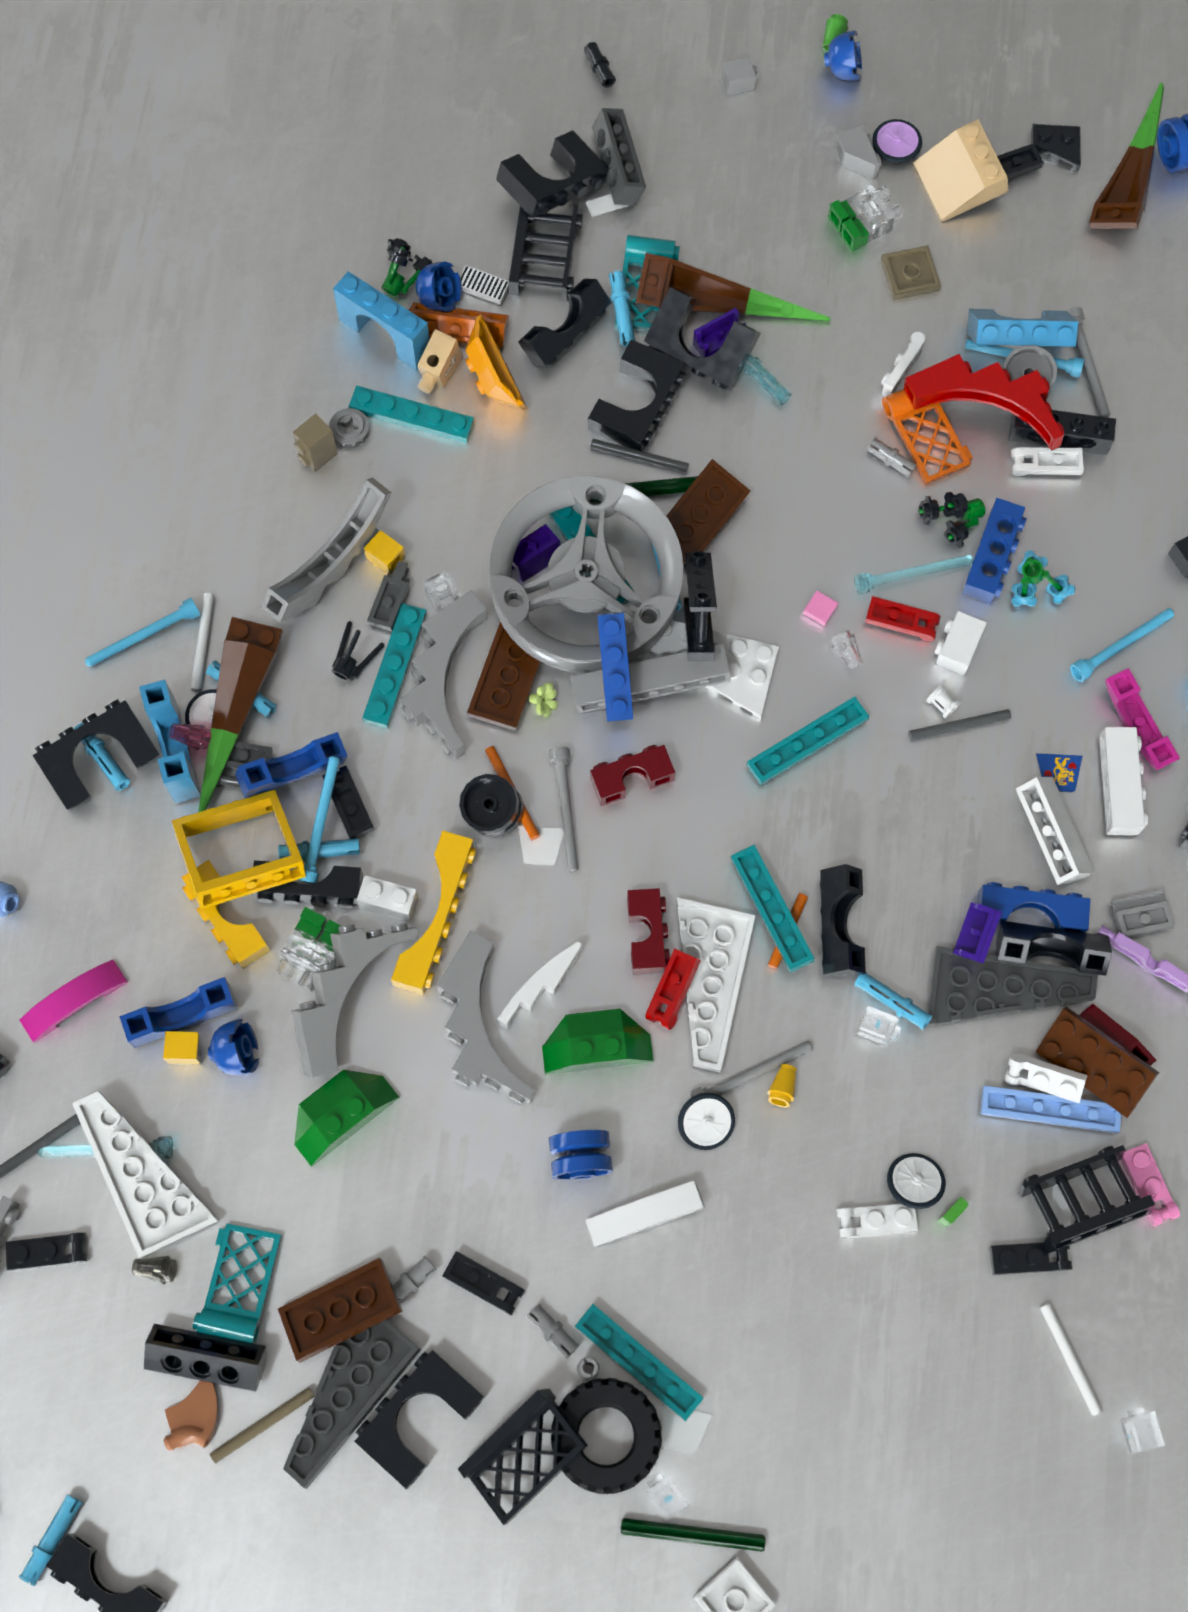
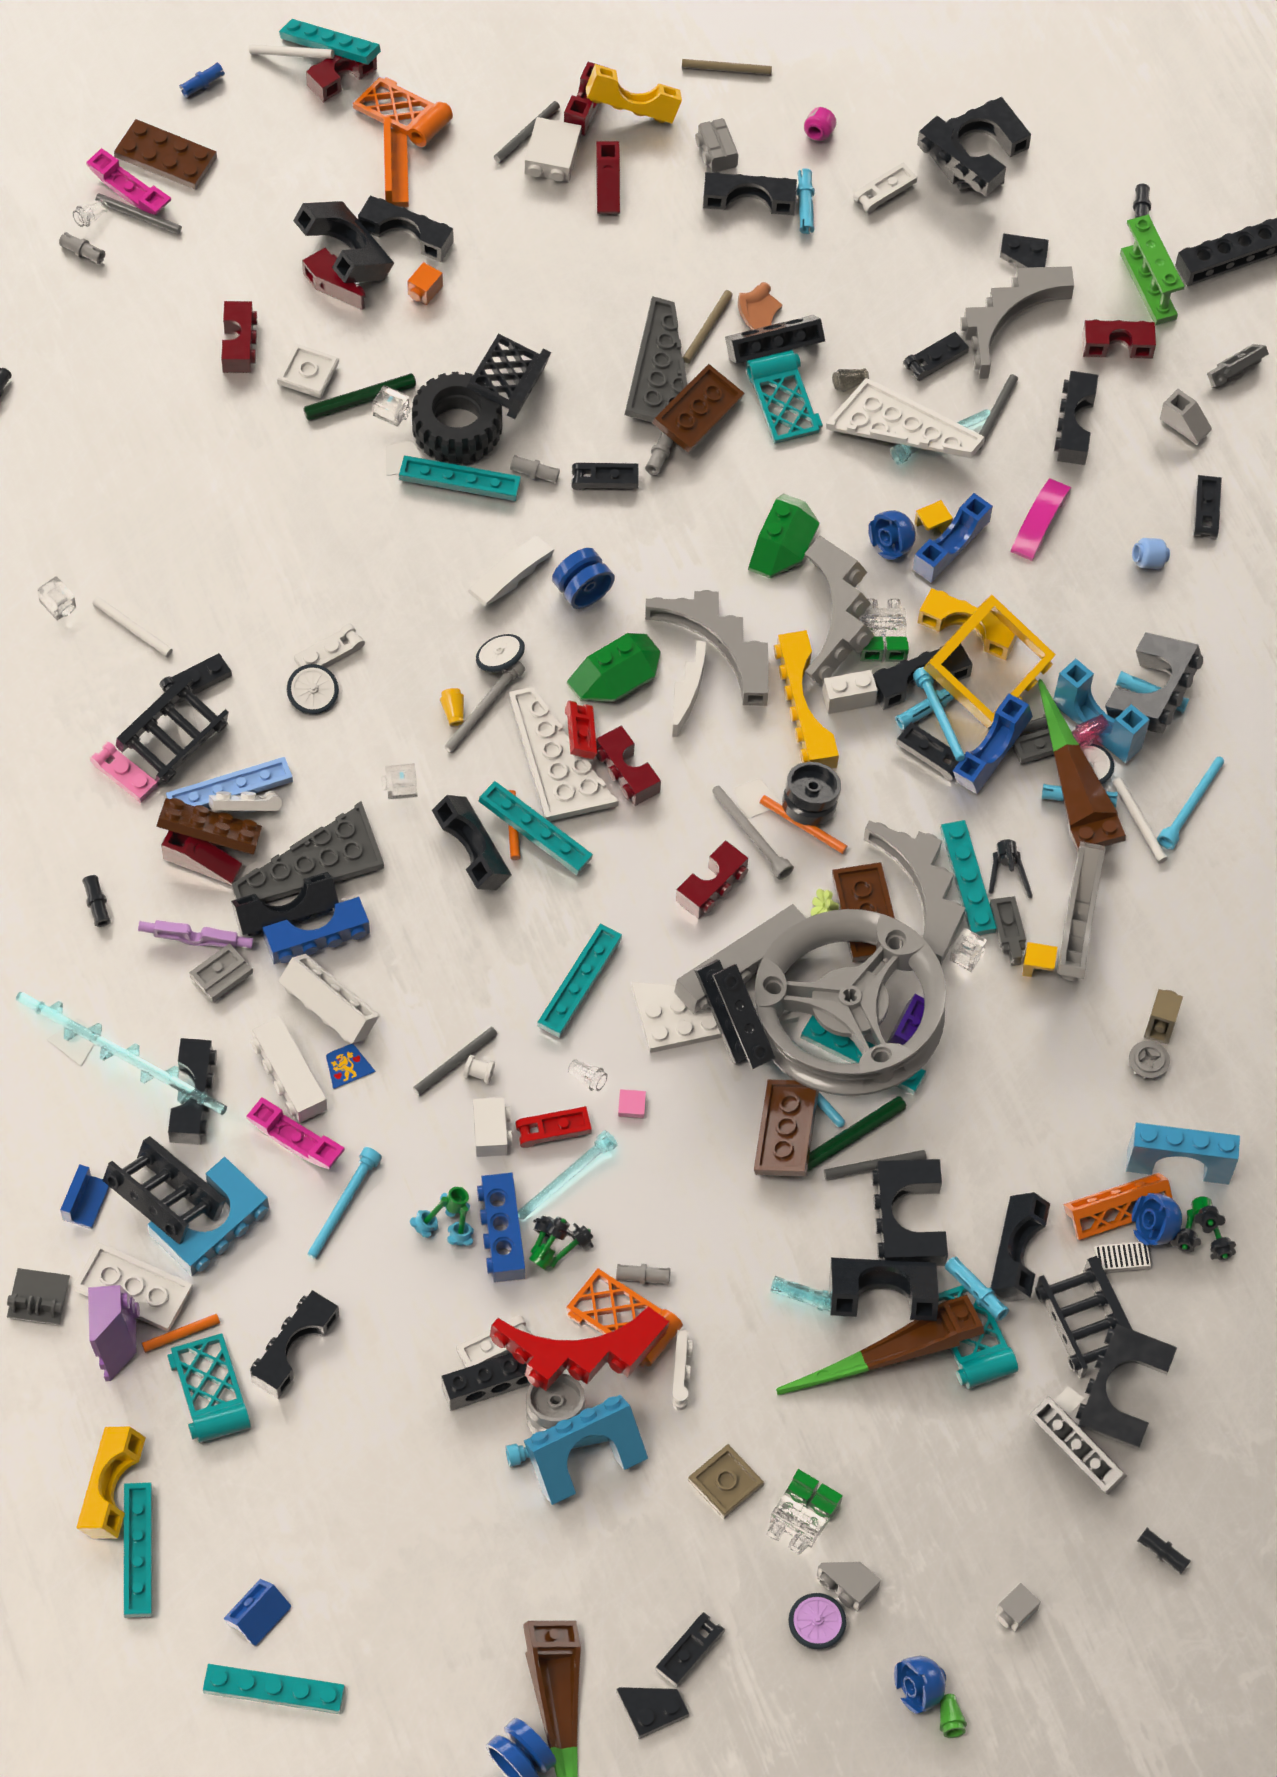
camera: 150 degrees right, 10 degrees down
teal plate [348,385,474,443] -> none
black arch [354,1350,485,1489] -> none
tan torso [417,329,463,394] -> none
light orange wedge [465,315,528,410] -> none
light grey pin [577,1357,600,1381] -> none
blue arch [597,612,634,722] -> none
dark purple hinge [693,308,746,358] -> none
medium azure pin [855,972,932,1030] -> none
tan slope [913,120,1008,222] -> none
bright green tile [938,1197,969,1227] -> none
dark purple hinge [953,902,1002,964] -> none
light grey piece [1067,307,1110,417] -> none

